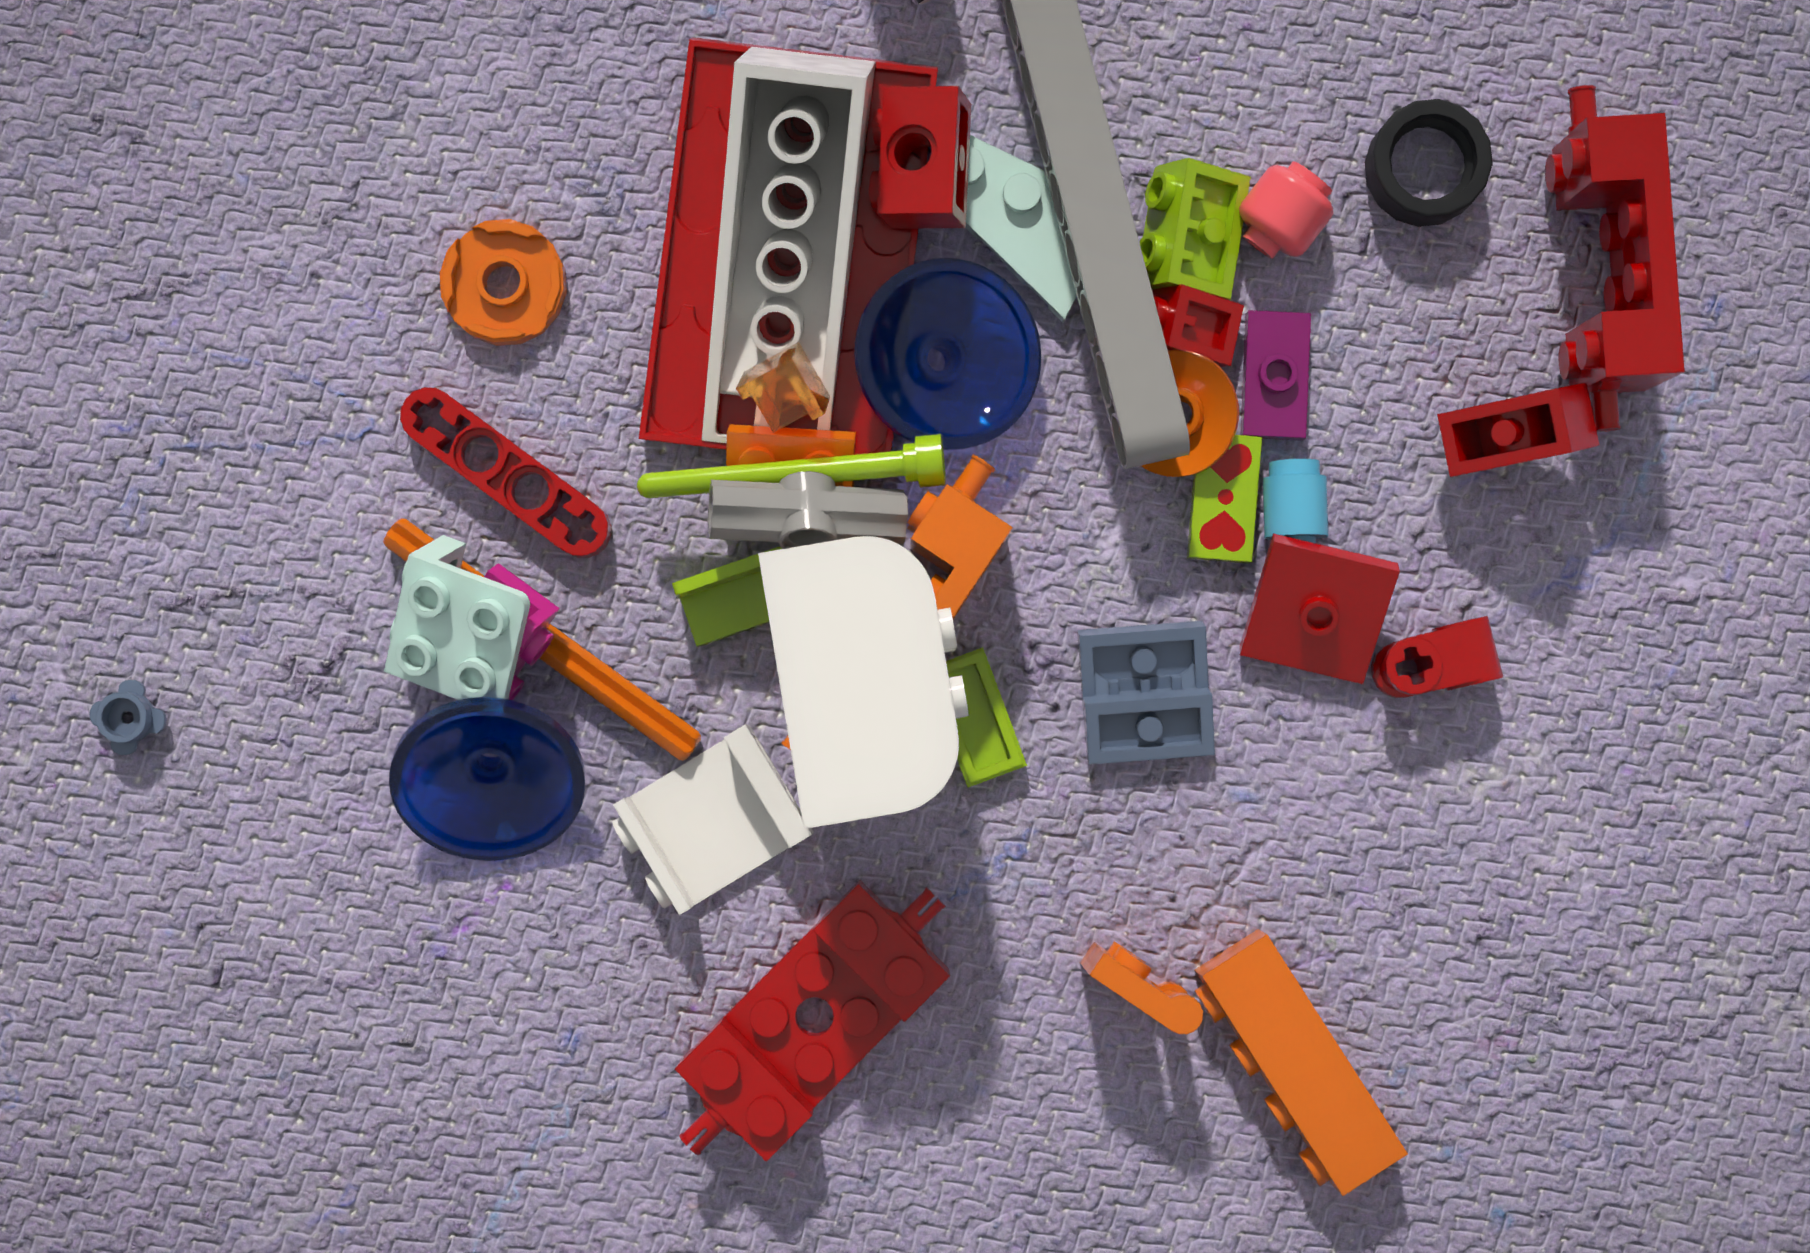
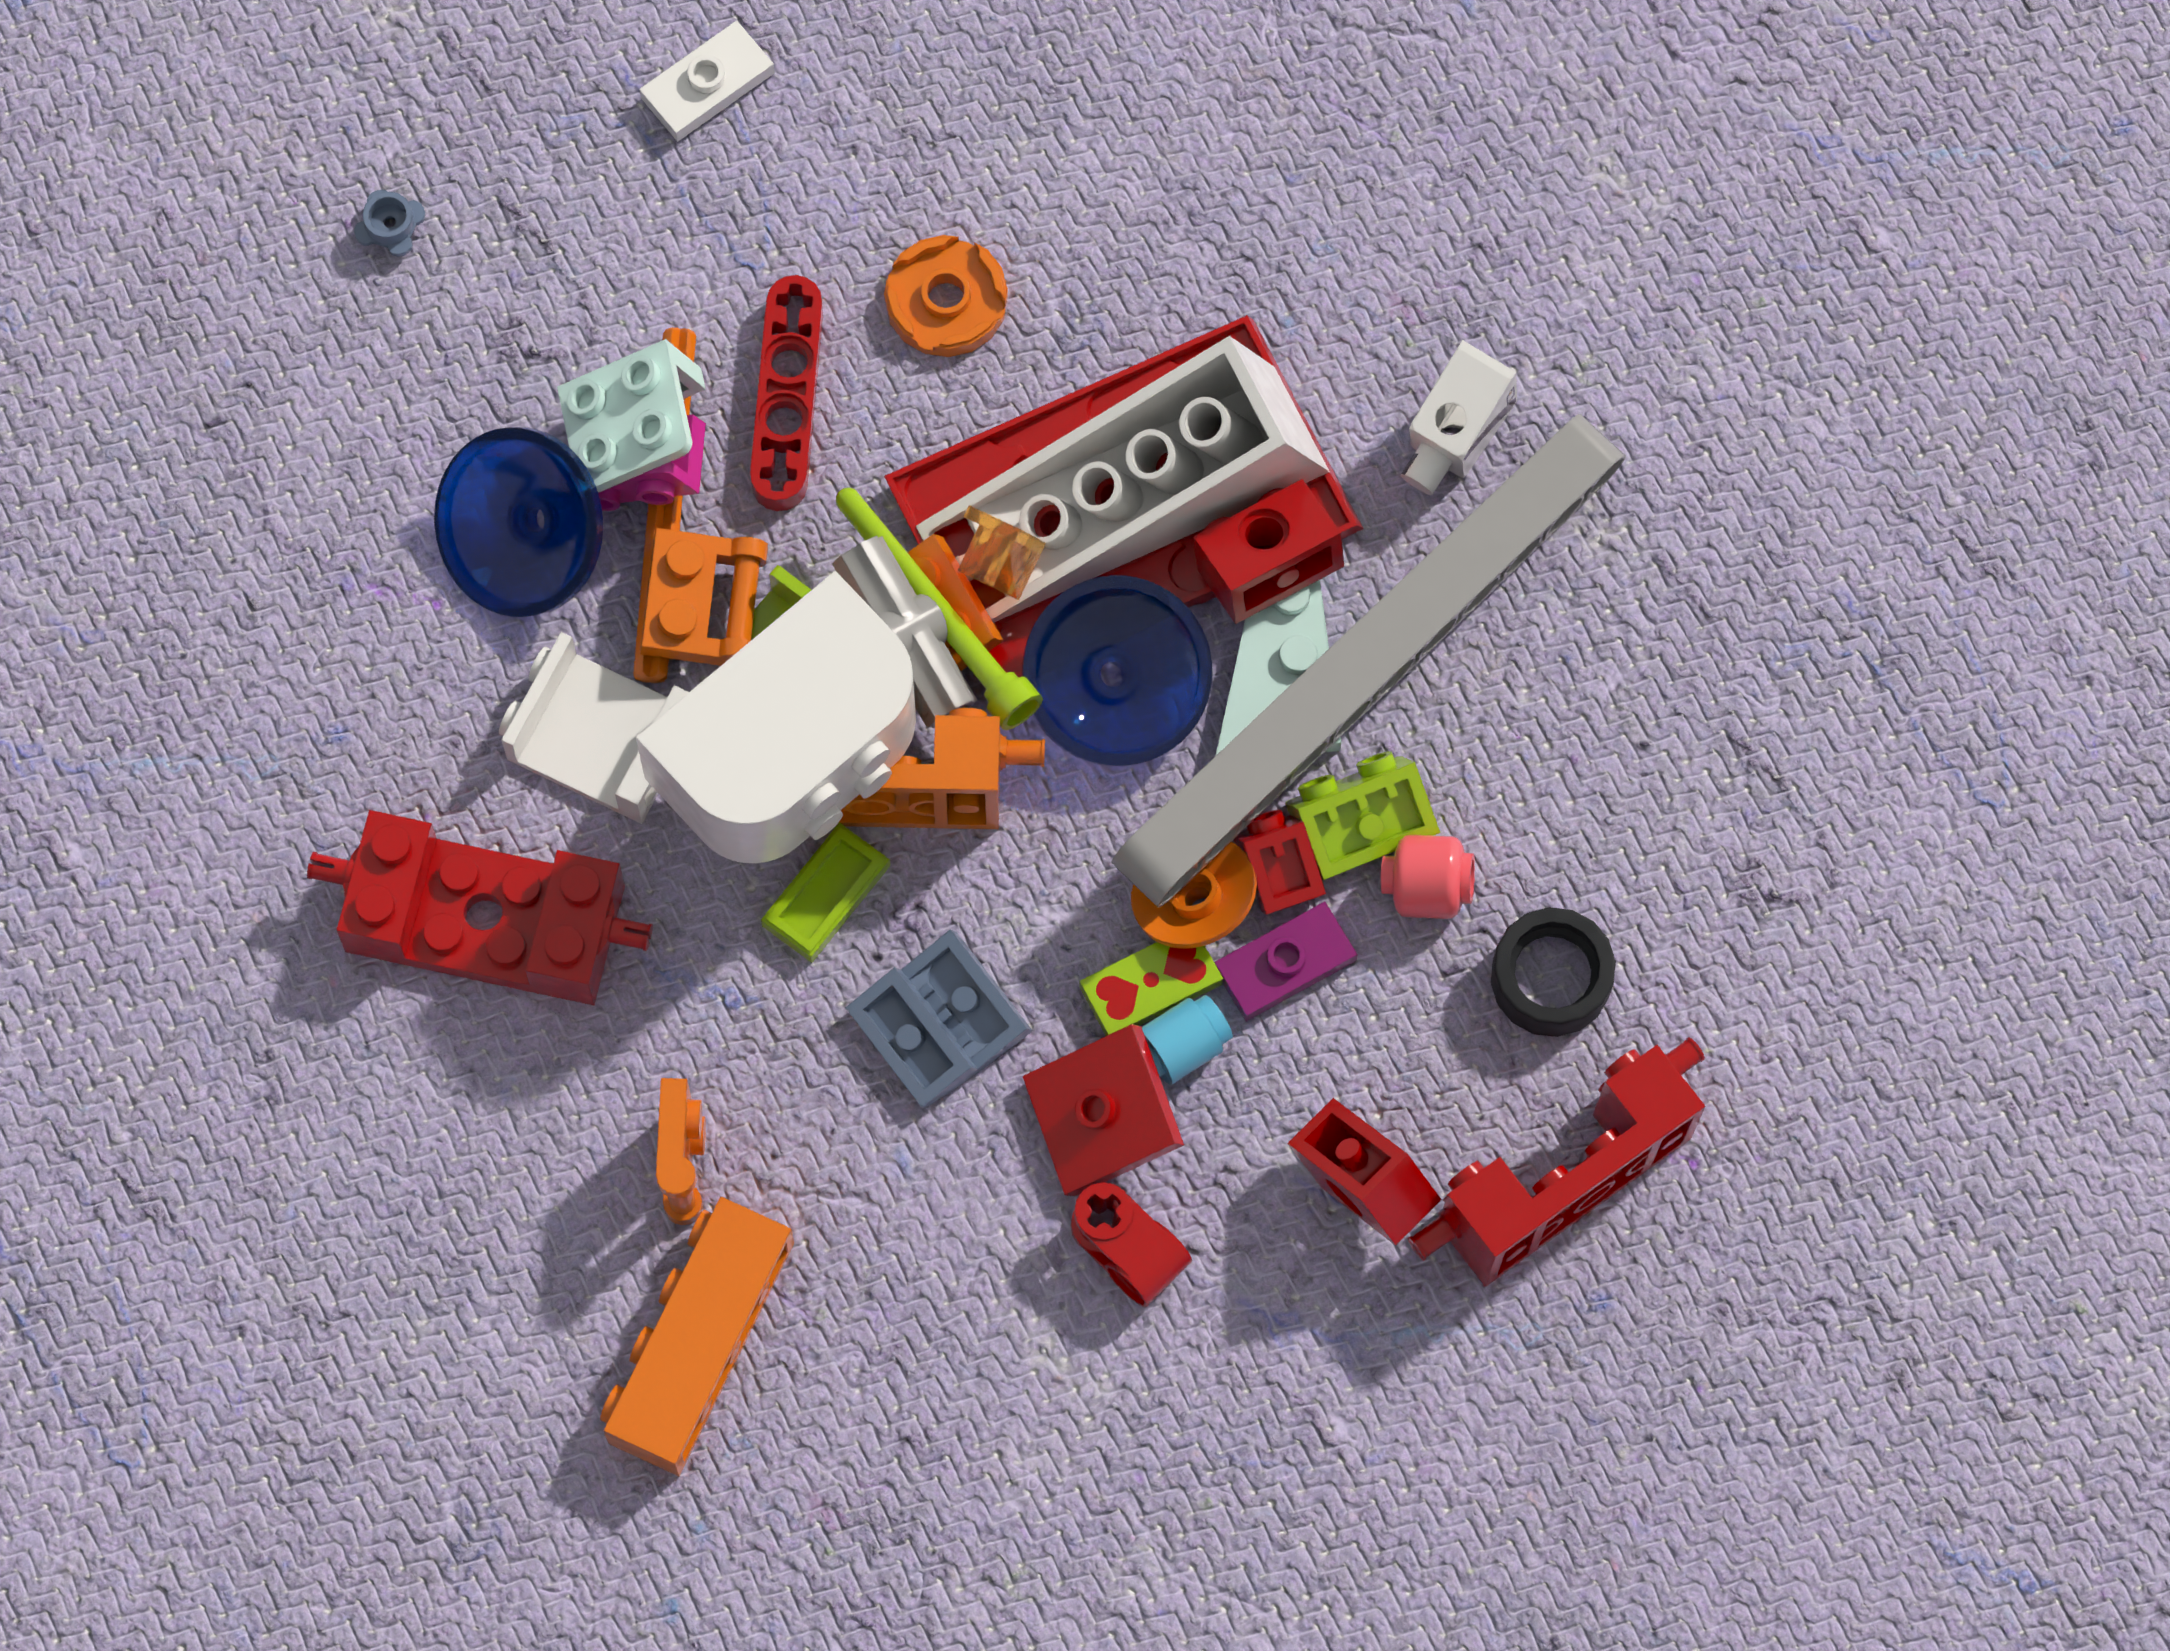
camera: 55 degrees right, 15 degrees down
none -> white plate [639,20,775,142]
none -> orange plate [640,528,768,666]

